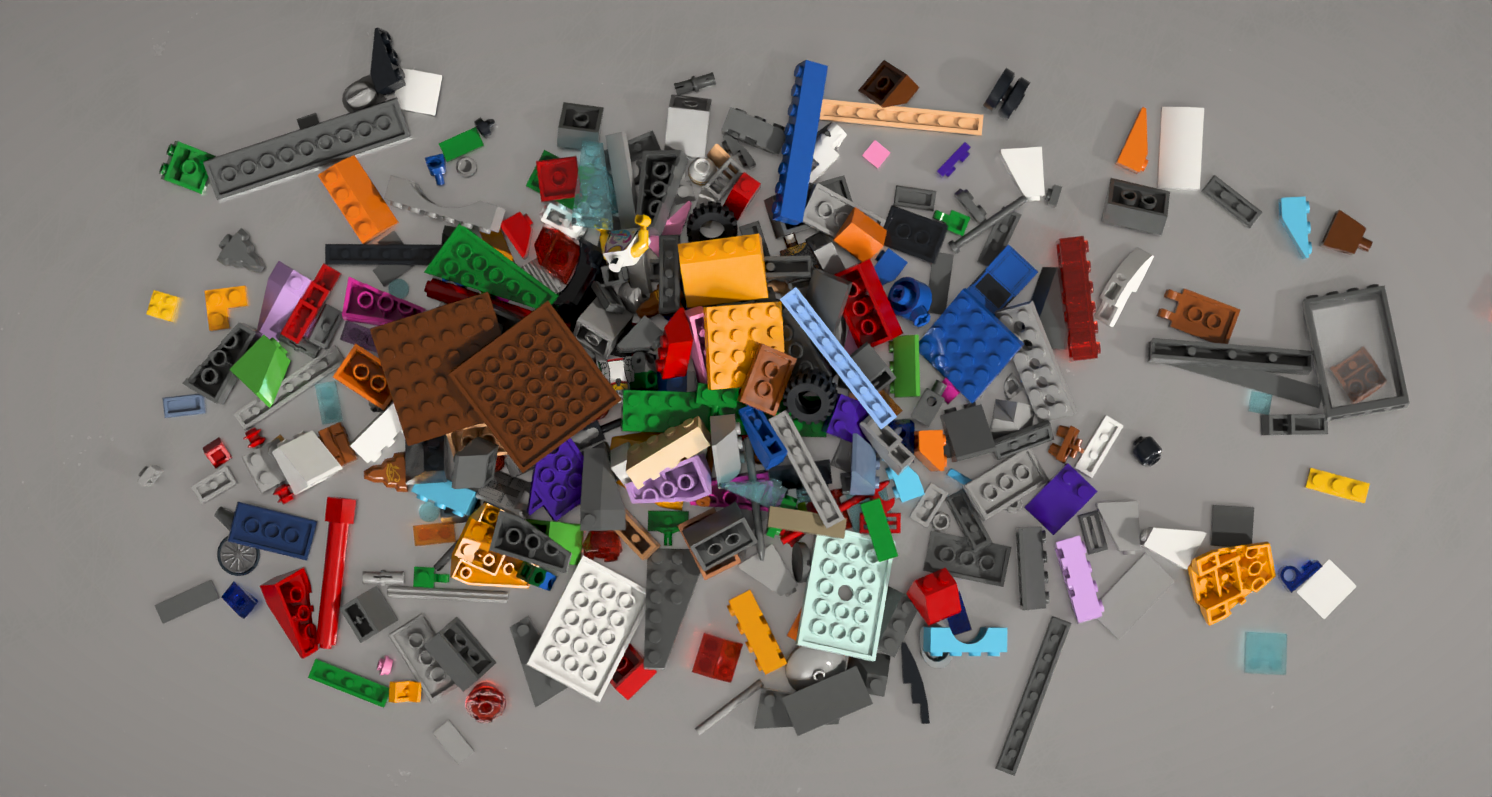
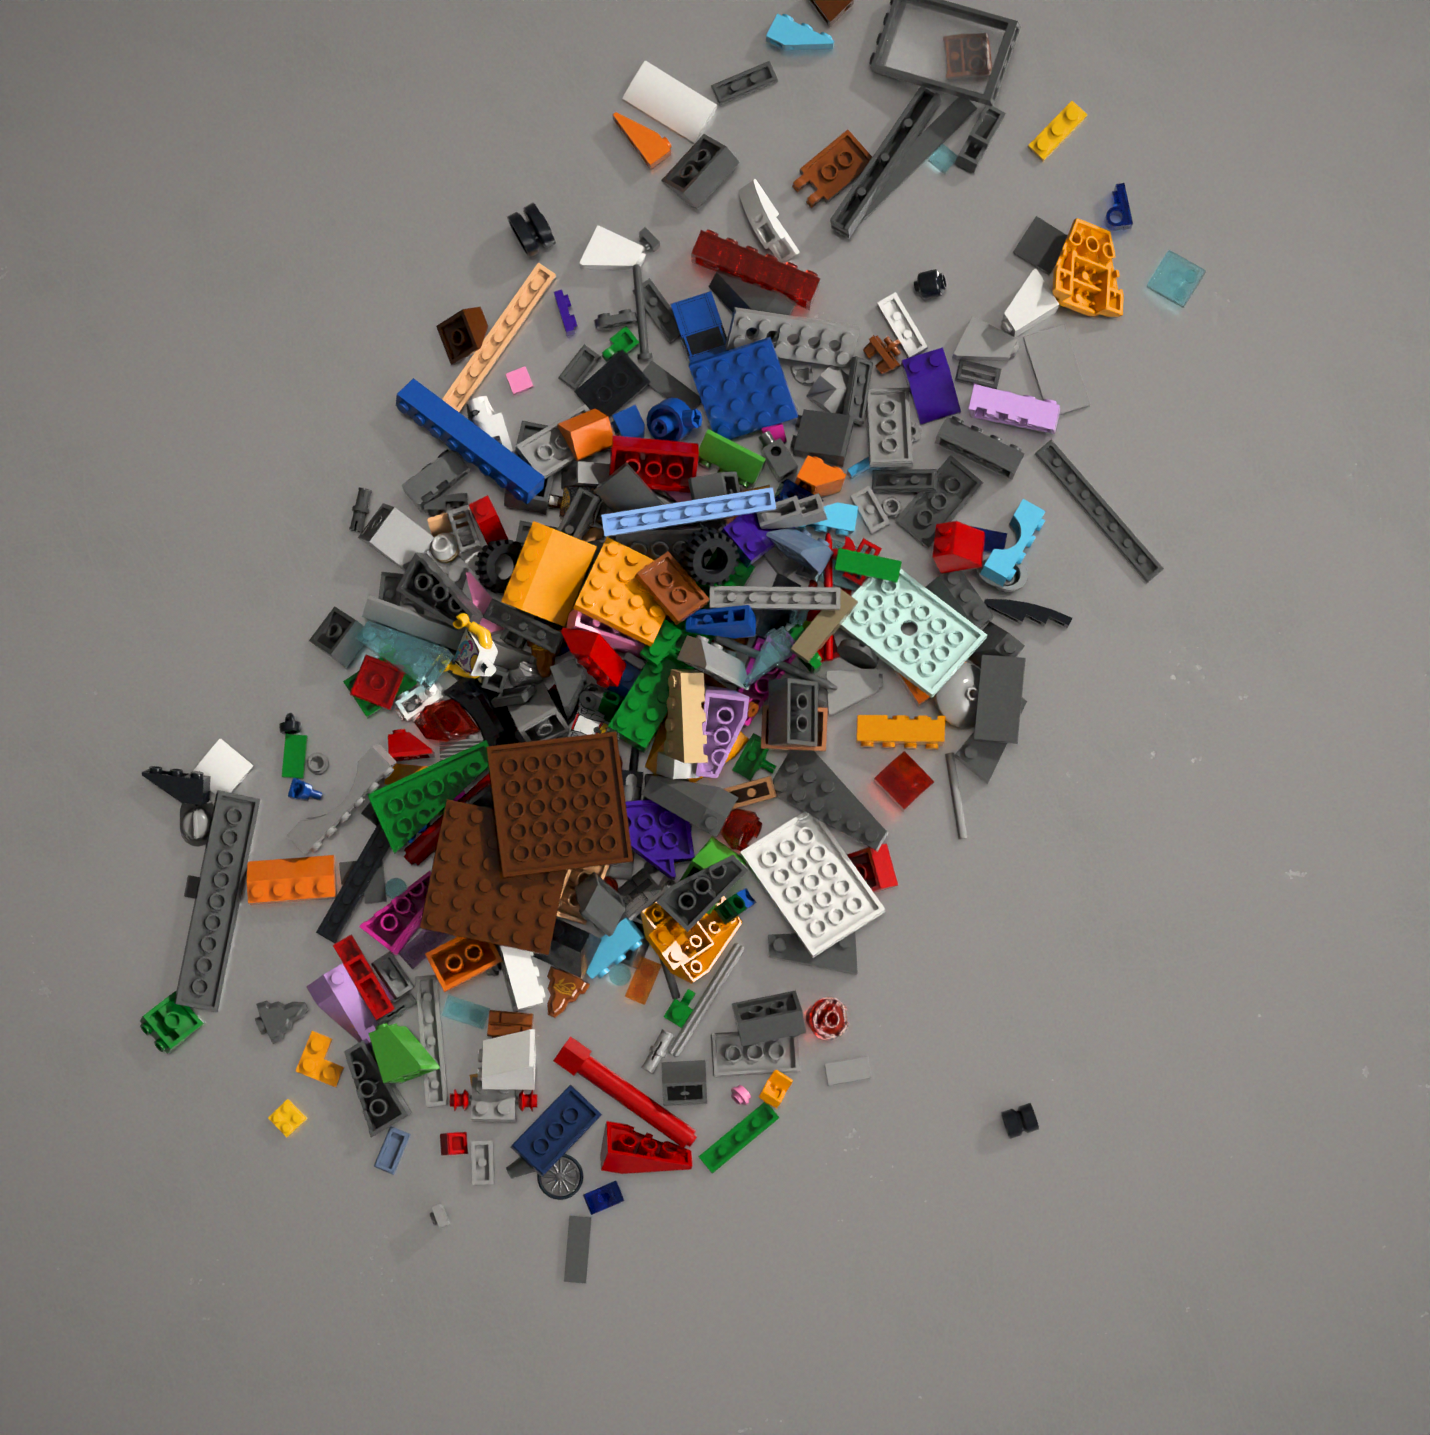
camera: 65 degrees left, 5 degrees down
white sticker [1297,559,1357,619] -> none

